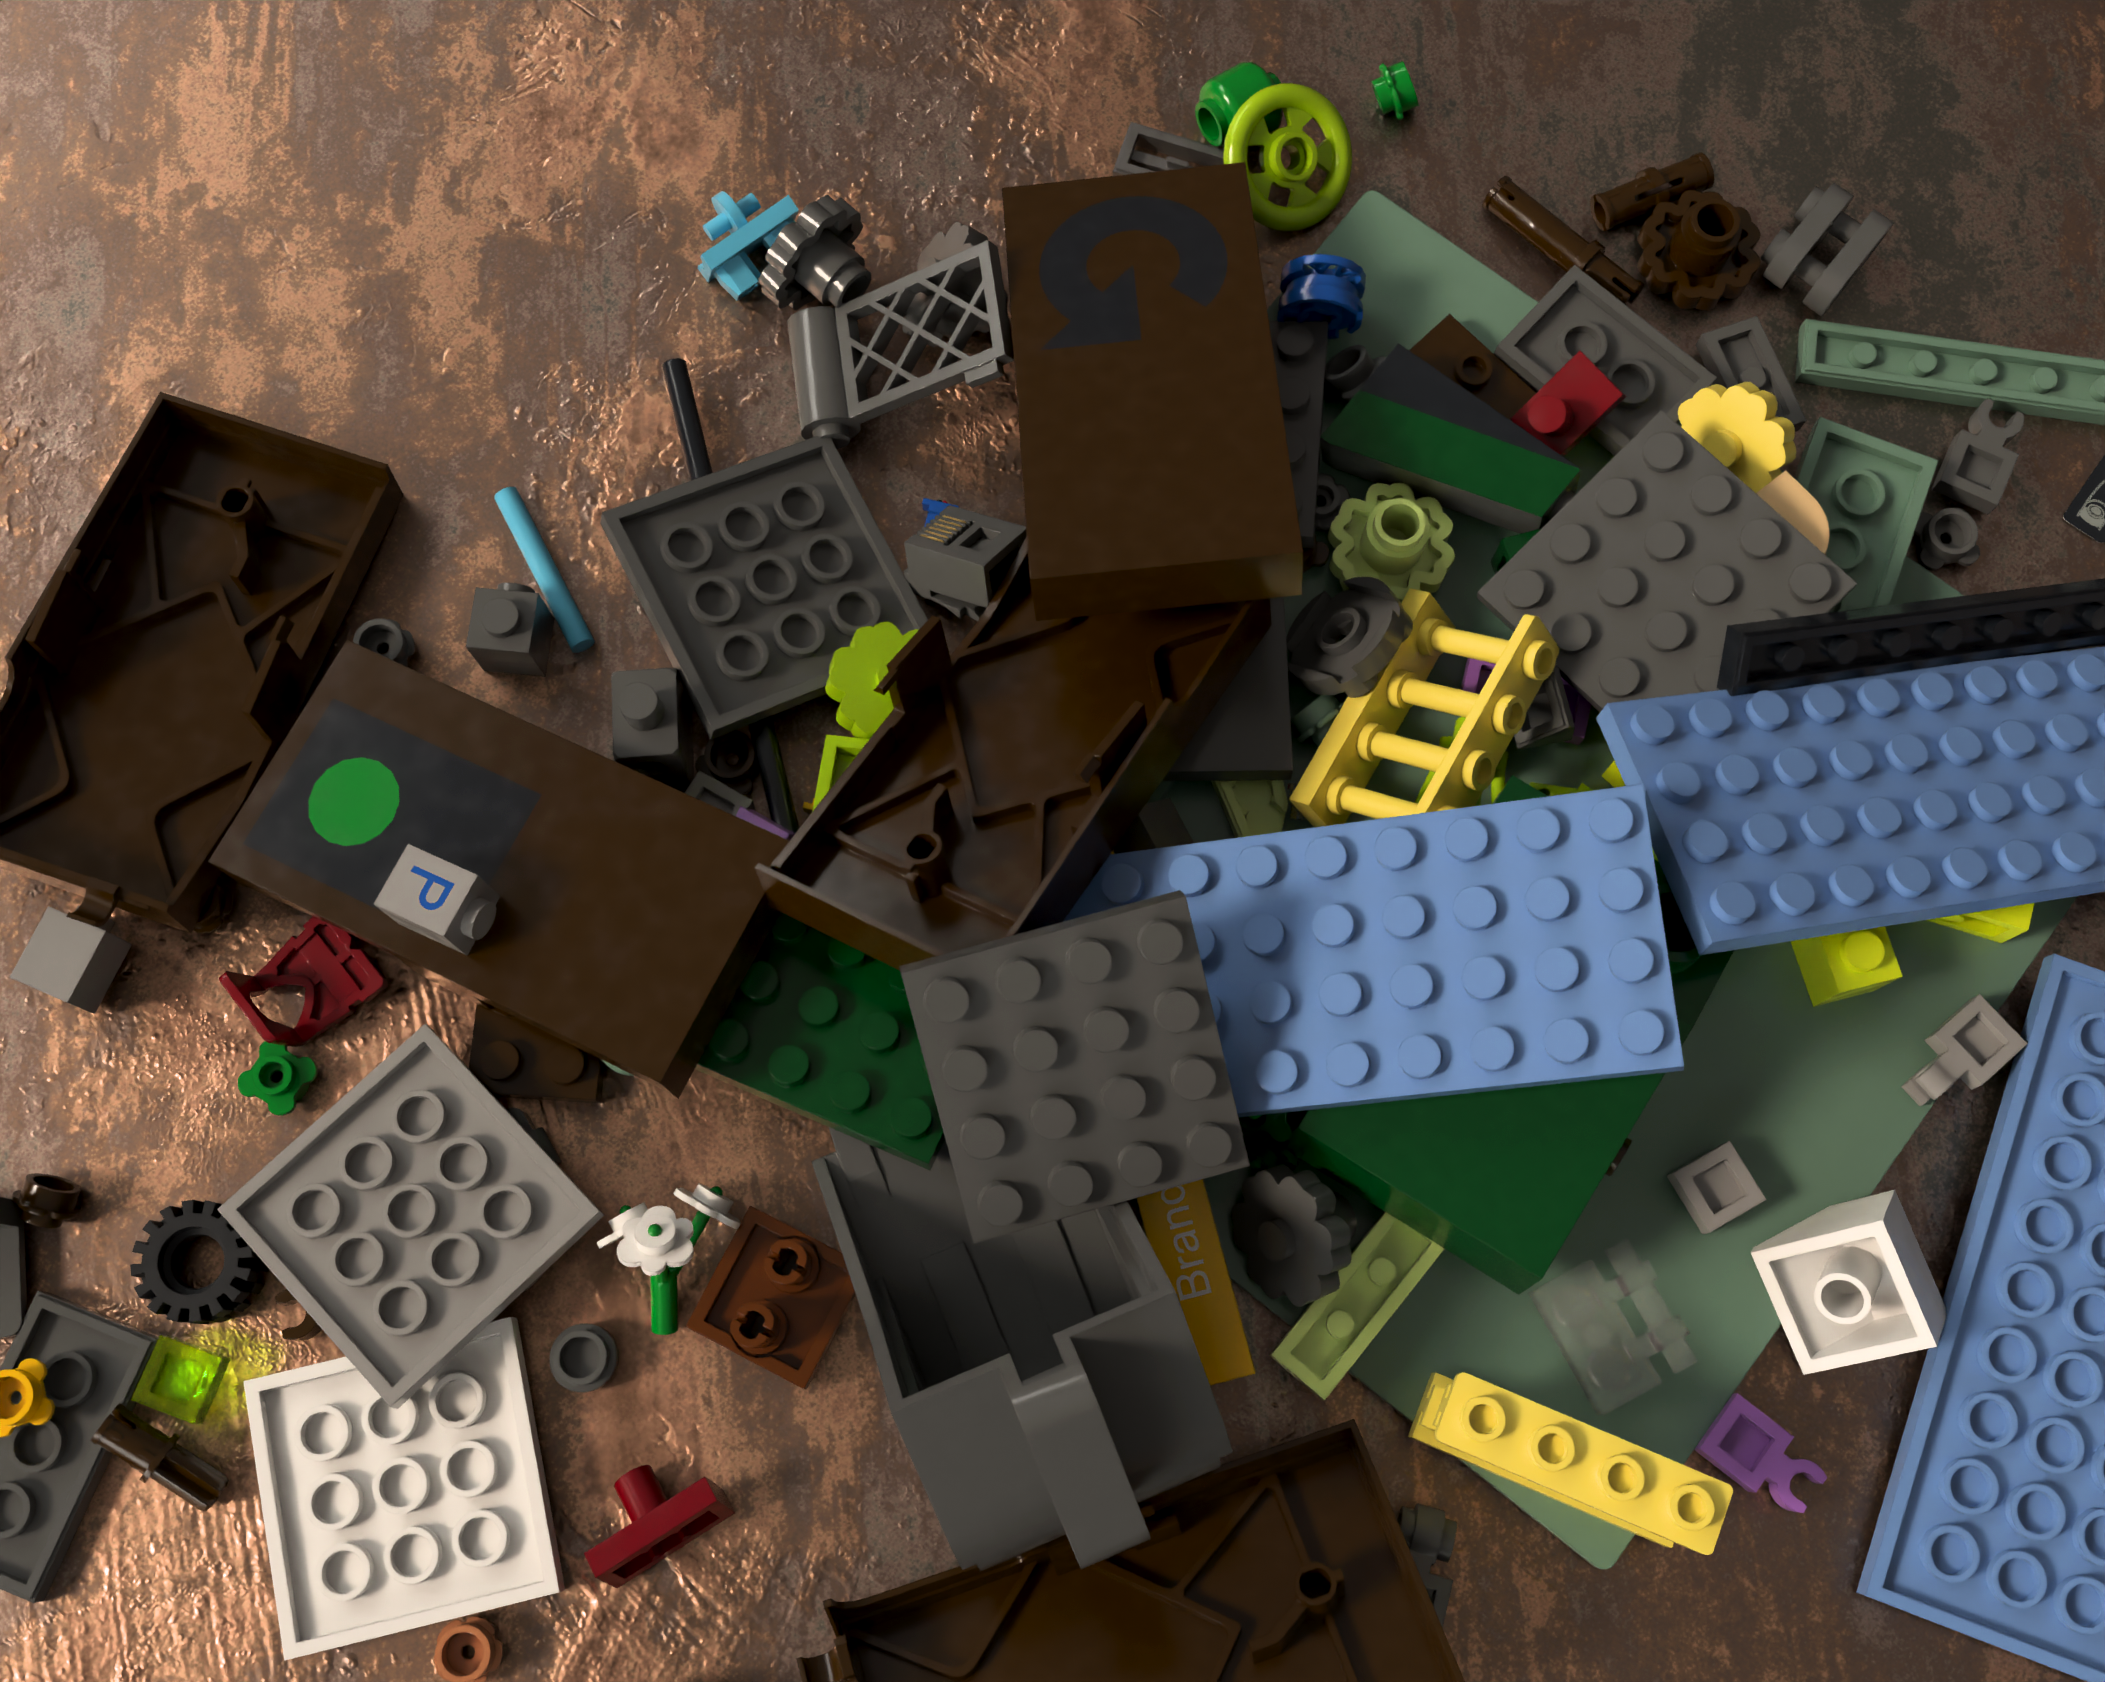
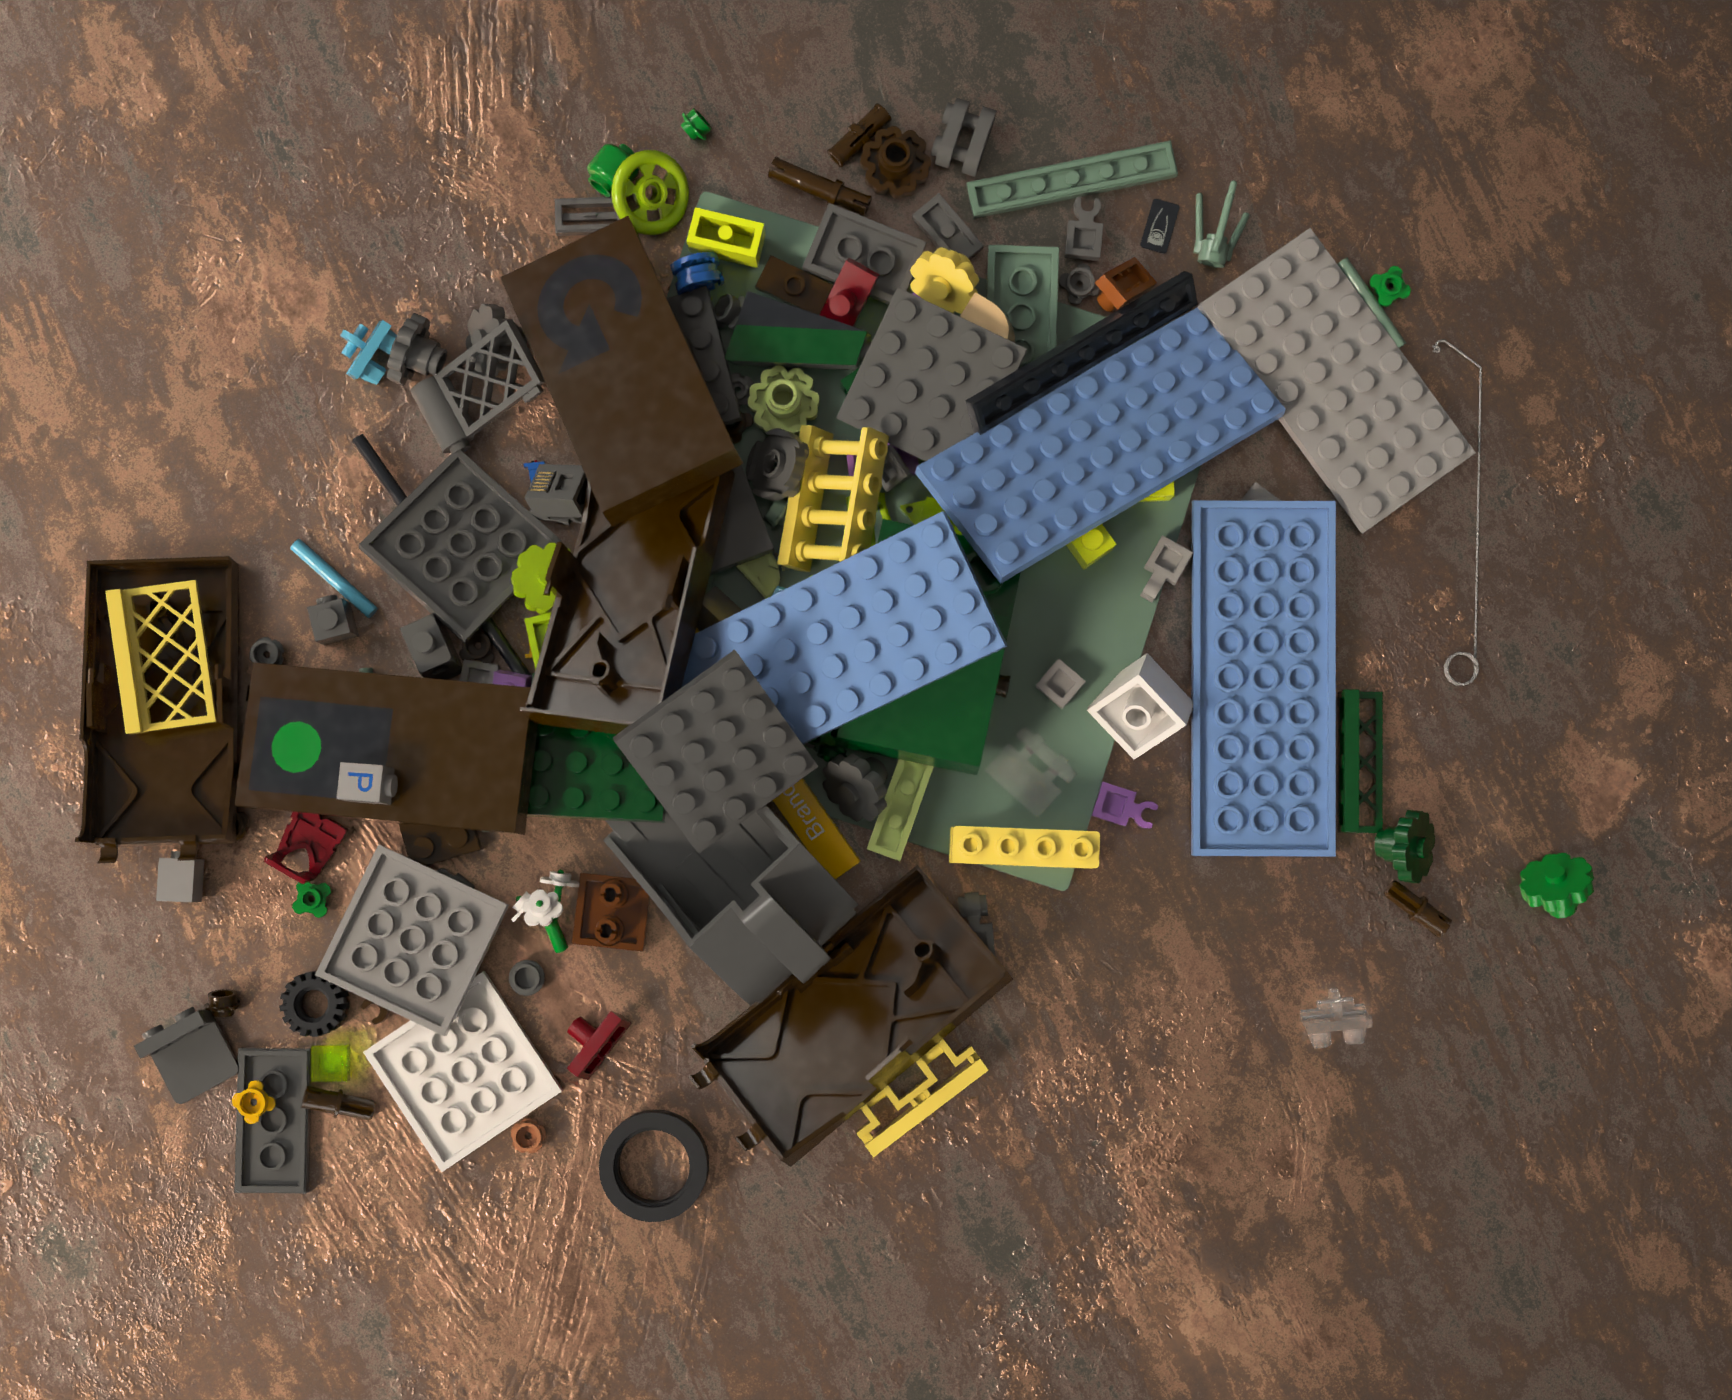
camera: 20 degrees left, 10 degrees up
none -> light yellow fence [105,580,217,734]
none -> neon yellow brick [687,207,766,268]
none -> dark orange tile [1095,257,1157,312]

